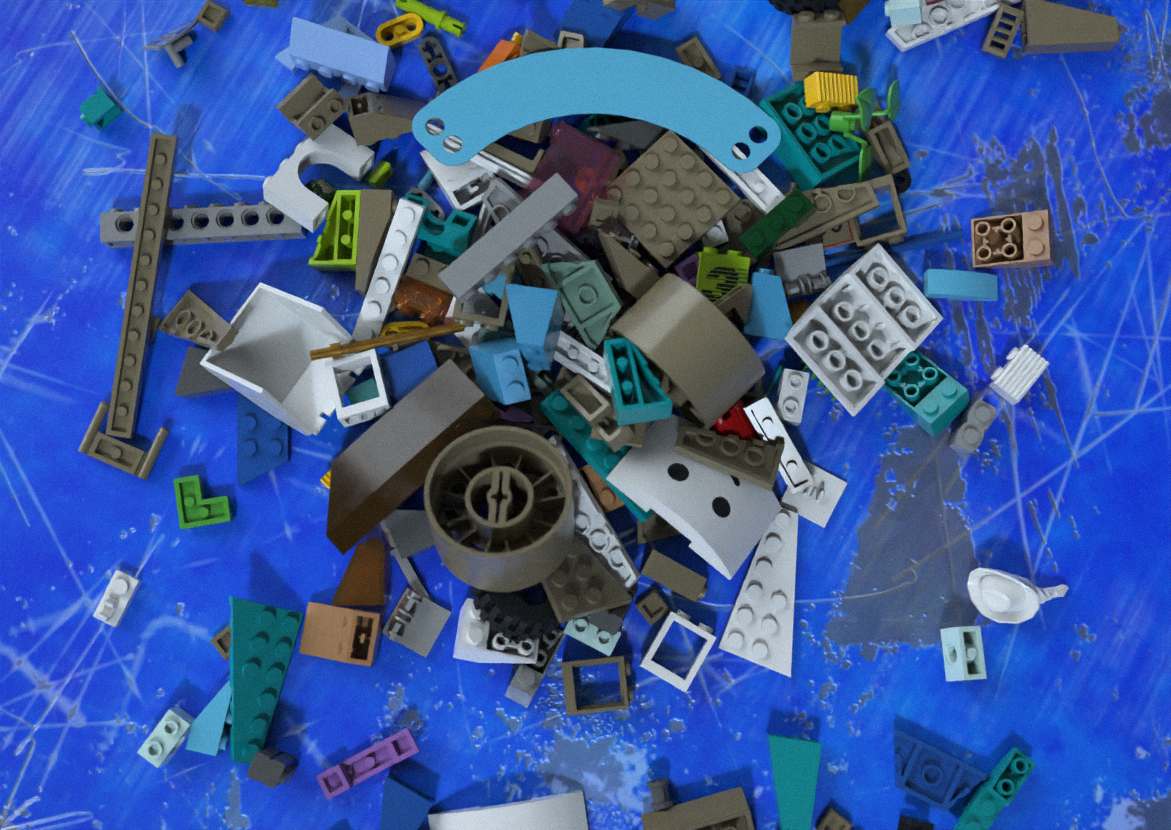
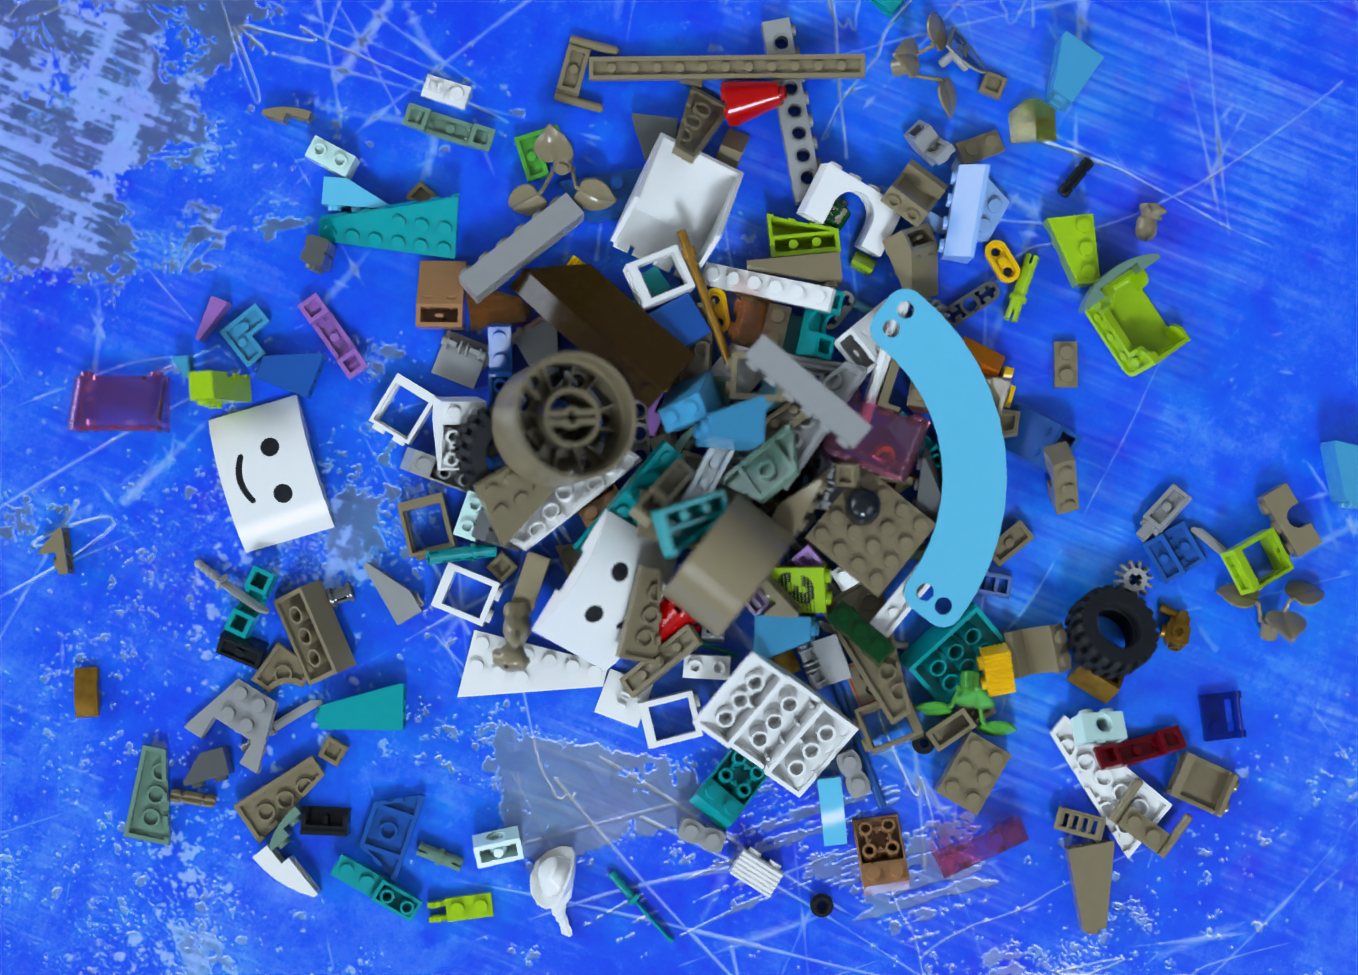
camera: 80 degrees right, 5 degrees up
none -> dark tan slope [261,107,315,126]
none -> light grey slope [363,563,425,625]
none -> white window [369,373,437,446]
none -> sand green slope [402,102,496,152]
none -> sand green pin [416,841,465,872]
none -> teal pin [426,543,497,565]
none -> lime hinge [427,892,494,923]
none -> light grey brick [459,193,584,304]
none -> blue slope [488,324,514,405]
none -> dark tan animal [492,602,532,672]
none -> dark tan plant [508,123,617,216]
none -> teal sword [608,870,674,943]
none -> white window [637,689,703,749]
none -> dark tan slope [716,128,750,169]
none -> red cone [721,81,787,127]
none -> black plate [810,893,834,917]
none -> light grey brick [835,747,871,799]
none -> black hair [845,487,881,526]
none -> dark tan plant [891,12,957,119]
none -> light grey brick [903,120,956,167]
none -> arch [931,815,1029,879]
none -> dark tan brick [933,731,1011,815]
none -> dark tan plate [953,130,1005,164]

